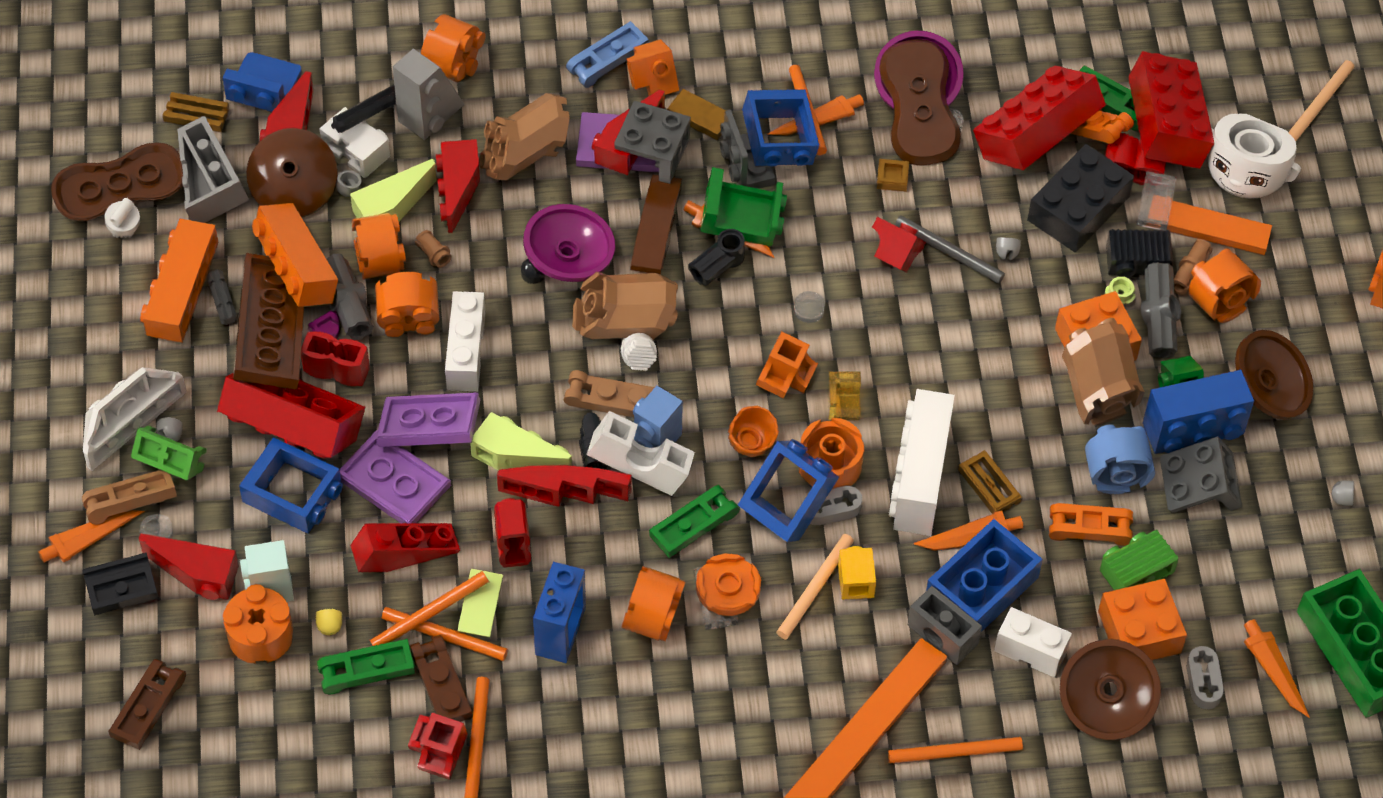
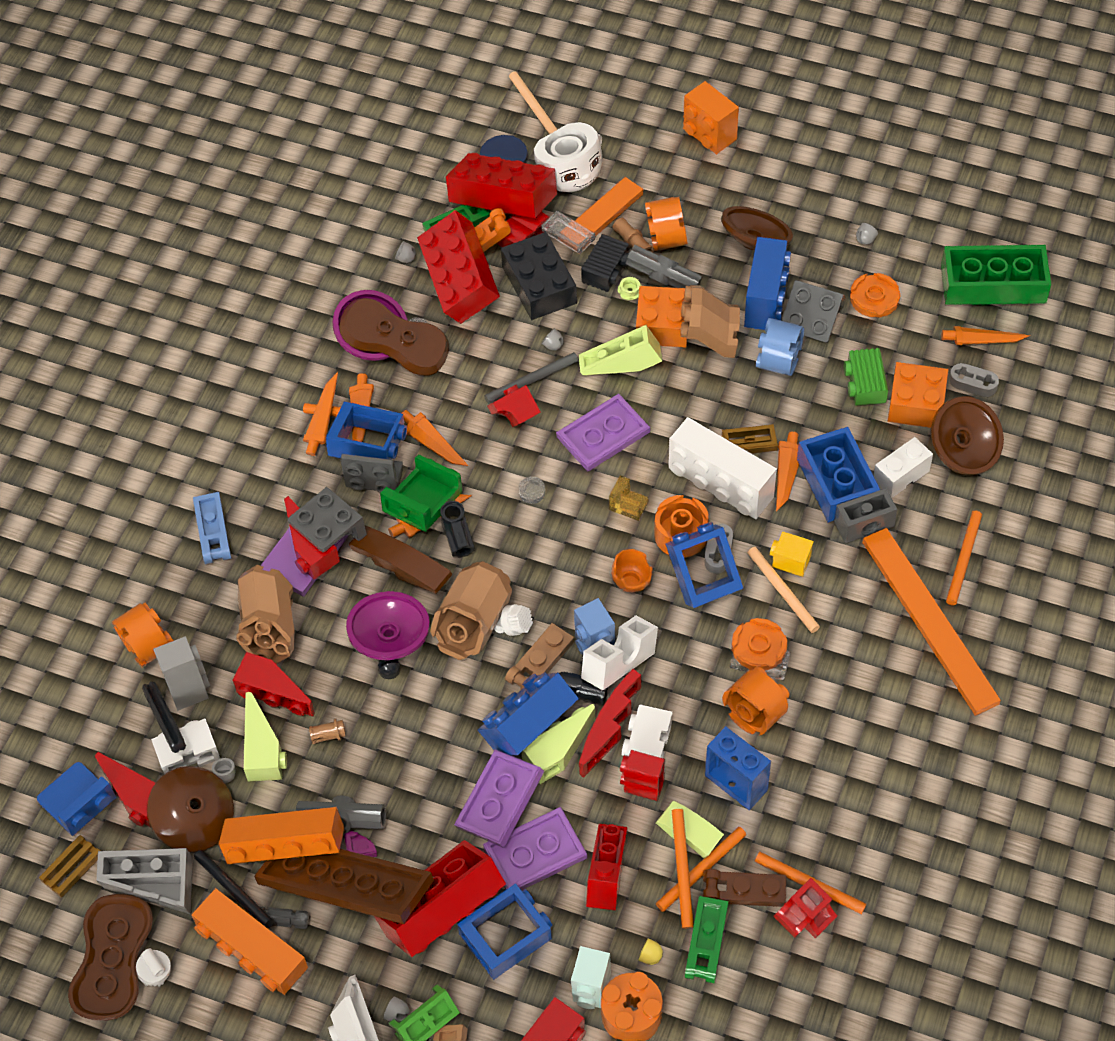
camera: 60 degrees left, 0 degrees up
red brick [301,331,370,386] -> none
orange brick [352,213,406,280] -> none
orange brick [375,272,440,337] -> none
white arch [445,291,486,392] -> none
orange brick [626,39,680,96] -> none
green plate [649,485,740,558] -> none
pearl gold tile [667,89,726,140] -> none
orange brick [756,331,818,399] -> none
pearl gold tile [877,159,909,192] -> none
orange plate [1049,503,1133,546] -> none
green brick [1158,356,1204,388] -> none
none -> black bar [194,850,274,928]
none -> orange bar [303,372,338,456]
none -> light grey hinge [395,241,416,263]
none -> orange bar [402,410,468,466]
none -> blue brick [478,672,579,755]
none -> dark blue tile [480,135,528,163]
none -> medium lavender tile [556,394,650,472]
none -> yellowish green slope [579,325,662,375]
none -> white brick [622,705,672,758]
none -> orange tile [850,273,900,318]

